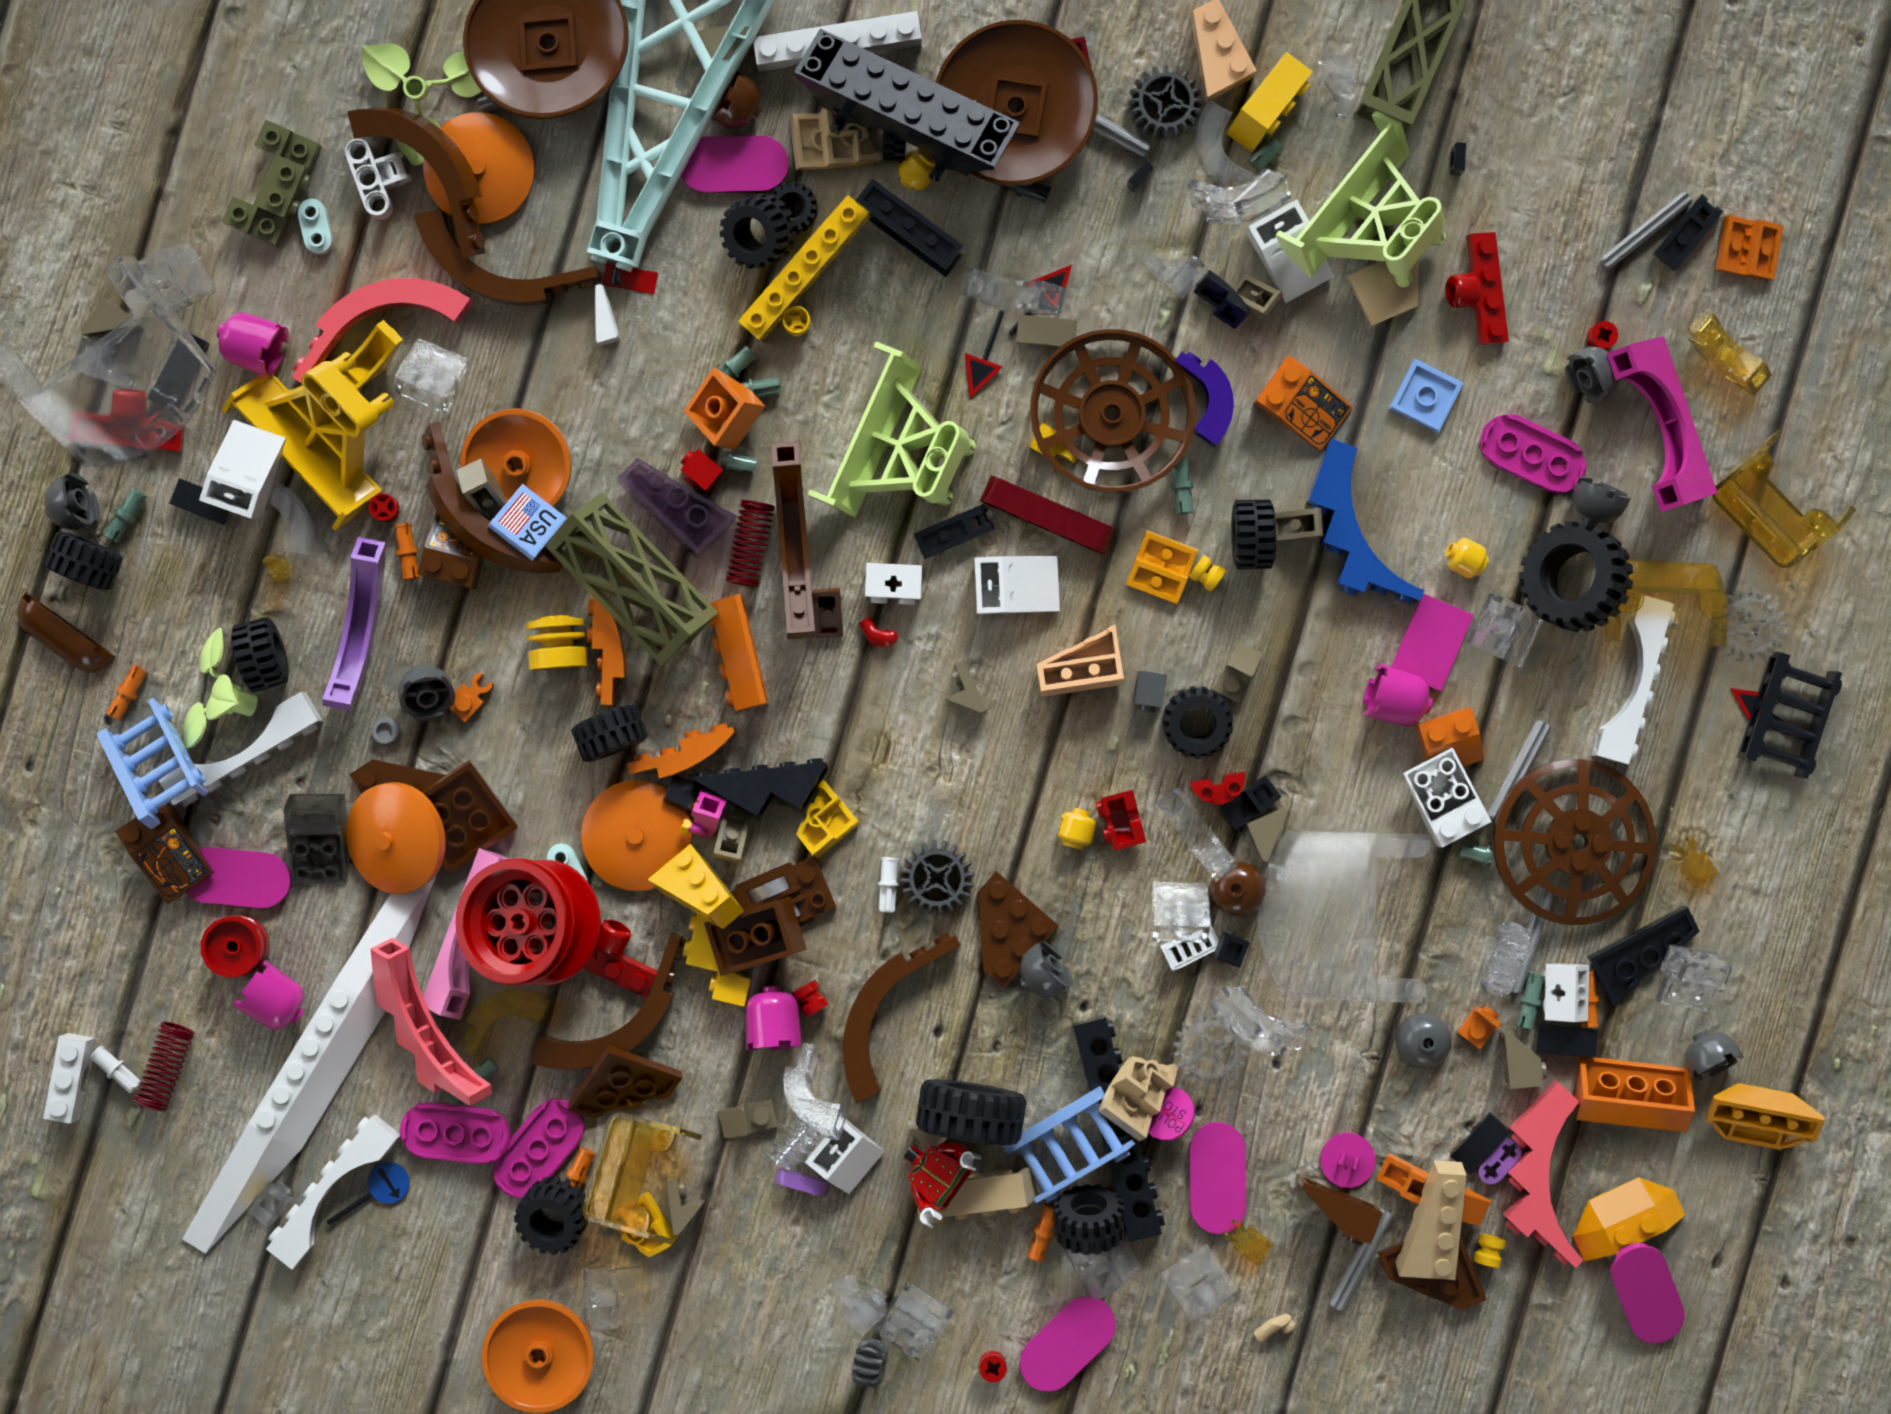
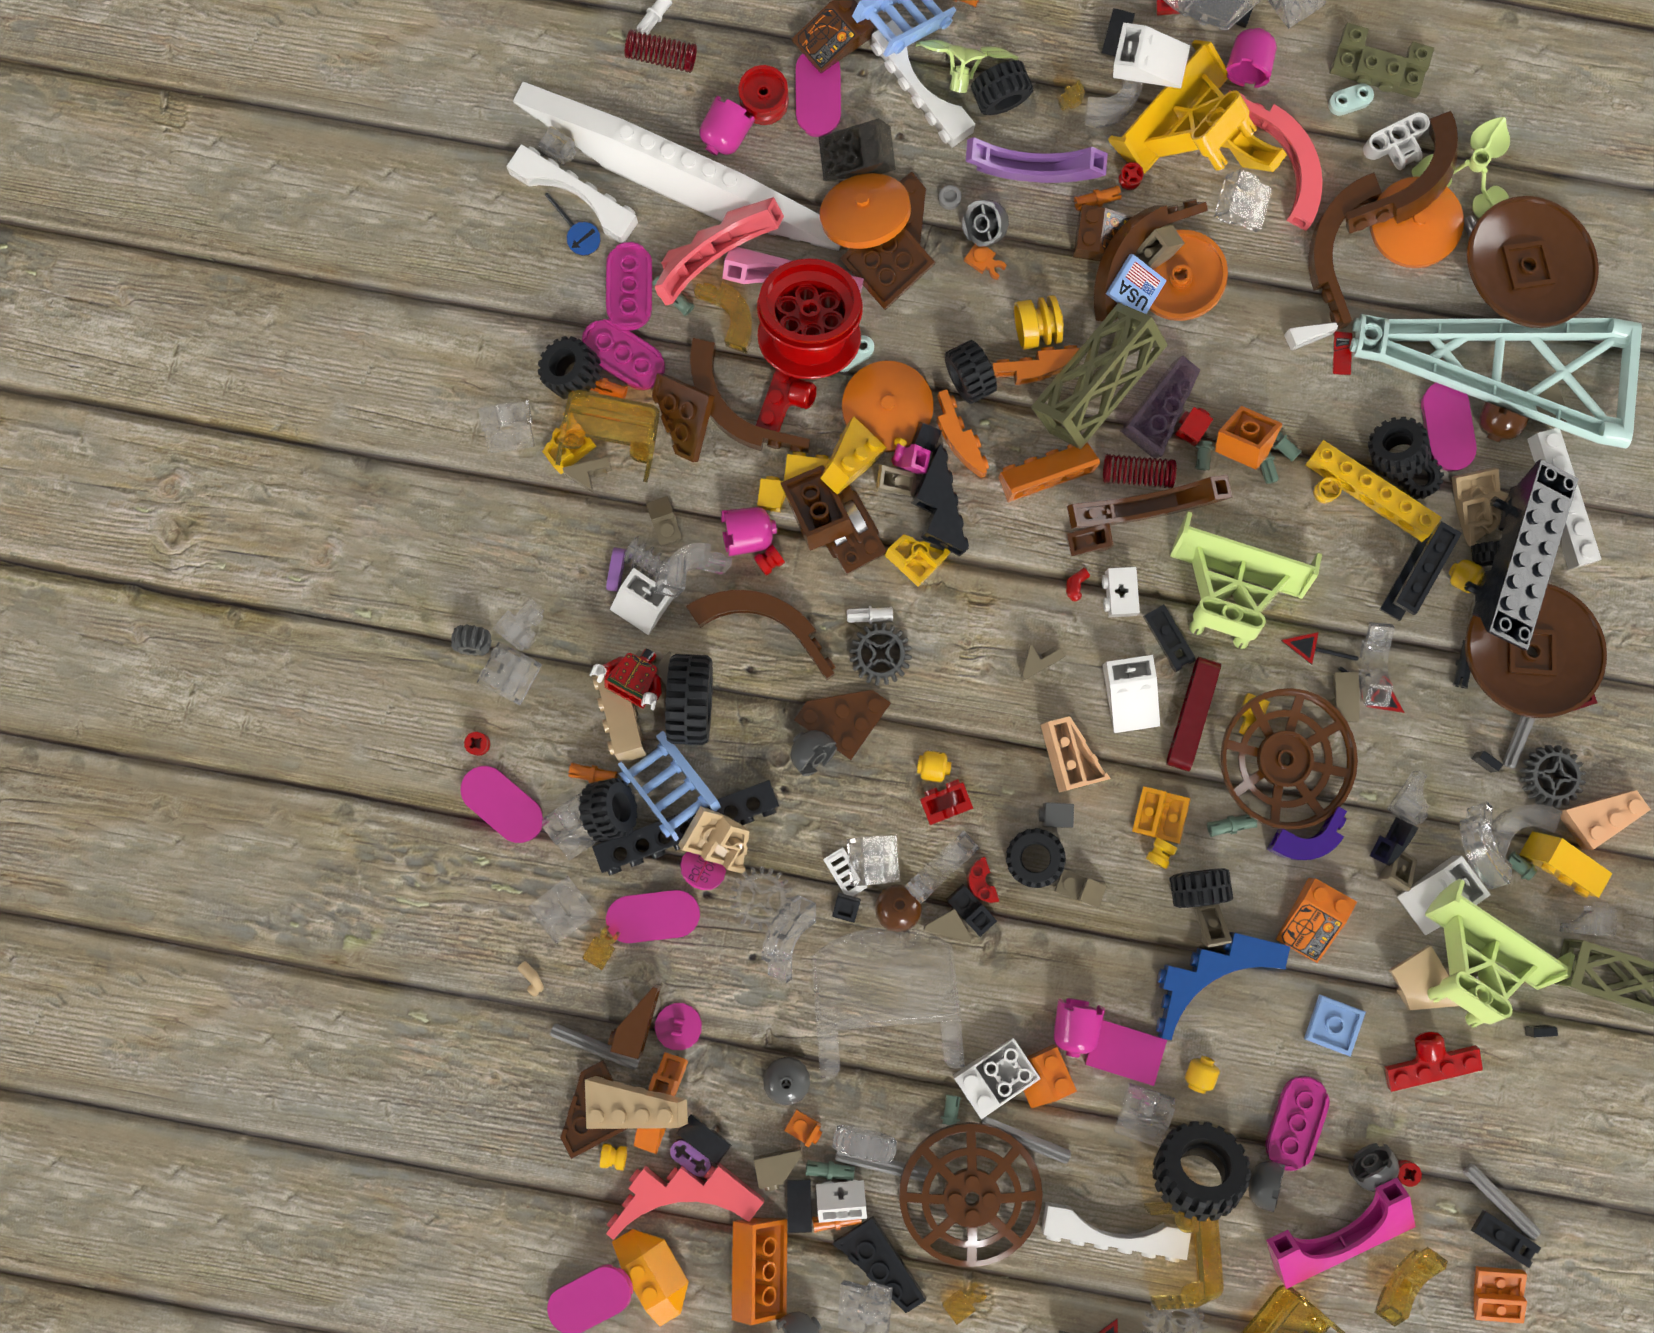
camera: 85 degrees right, 5 degrees down
orange dish [482,1299,595,1413] -> none

